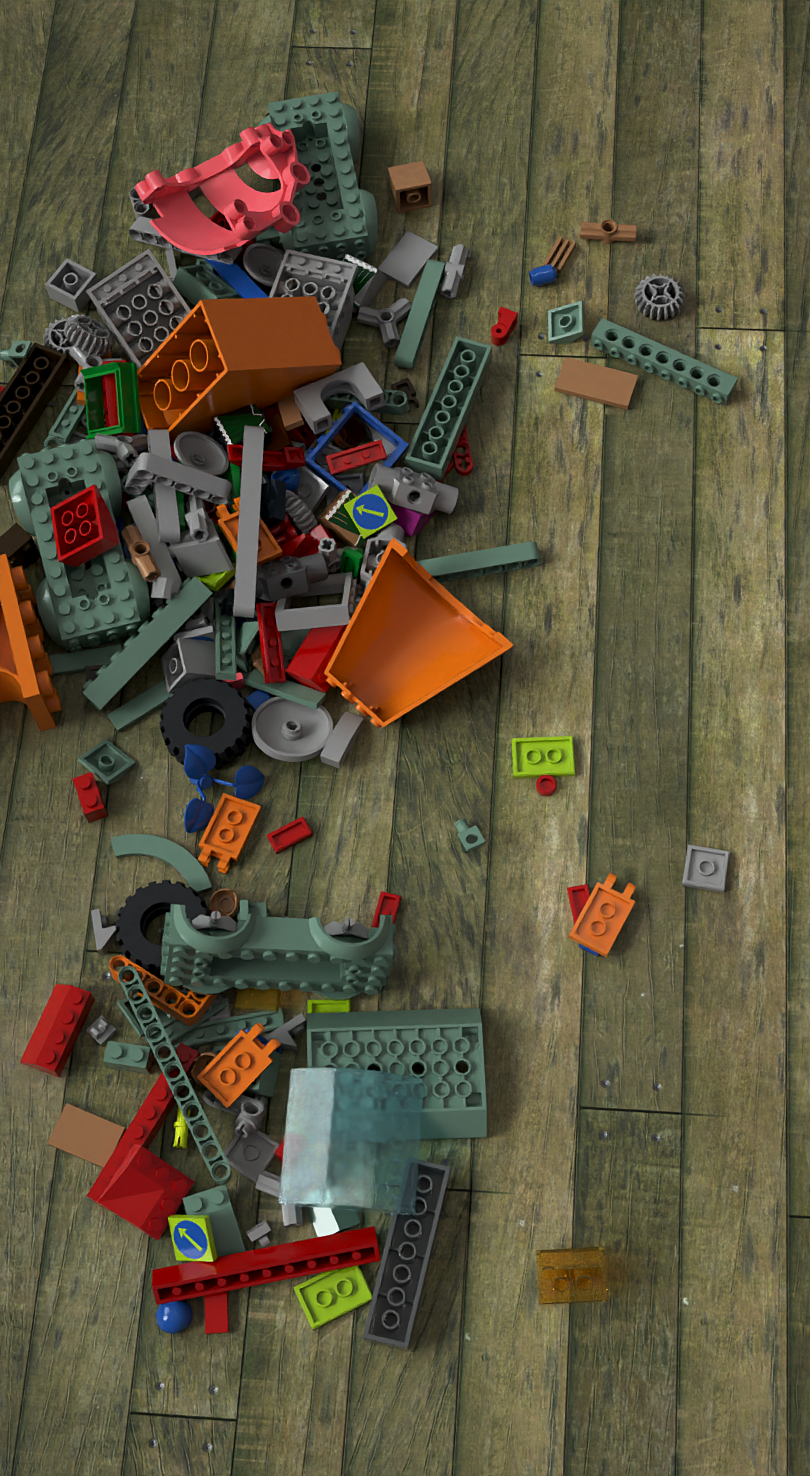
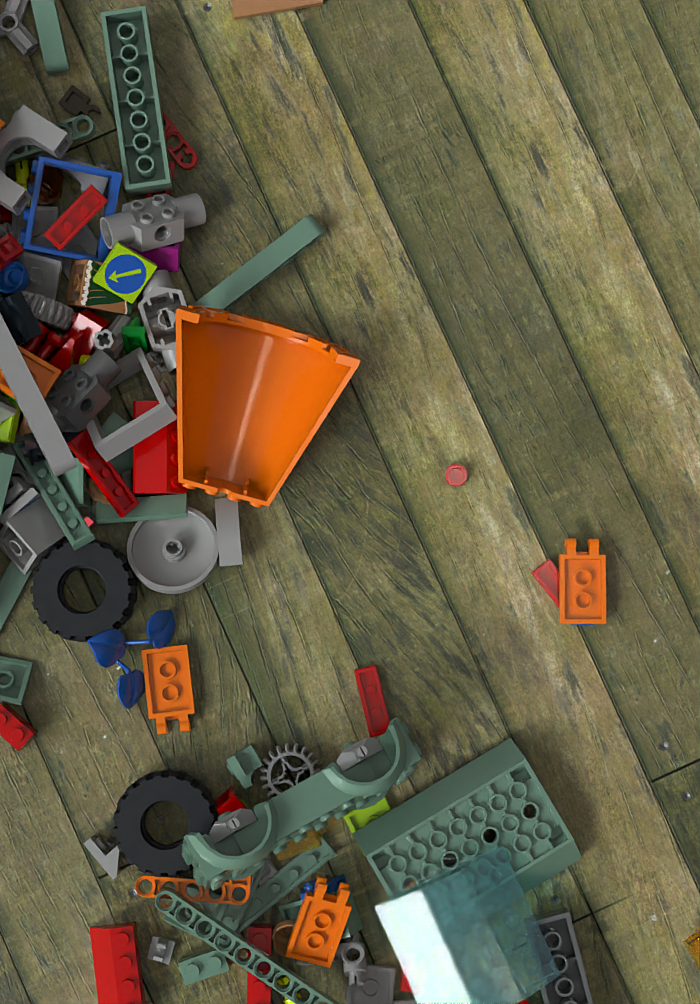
camera: 30 degrees left, 20 degrees up
sand green tile [111,834,213,894] -> none
medium nougat hair [209,888,240,918] -> none
blue tile [246,689,271,711] -> none
light grey slope [265,1013,307,1051] -> none
red tile [266,816,313,855] -> none
sand green bracket [455,819,485,853] -> none
lime tile [512,736,575,779] -> none
light grey tile [682,844,730,893] -> none

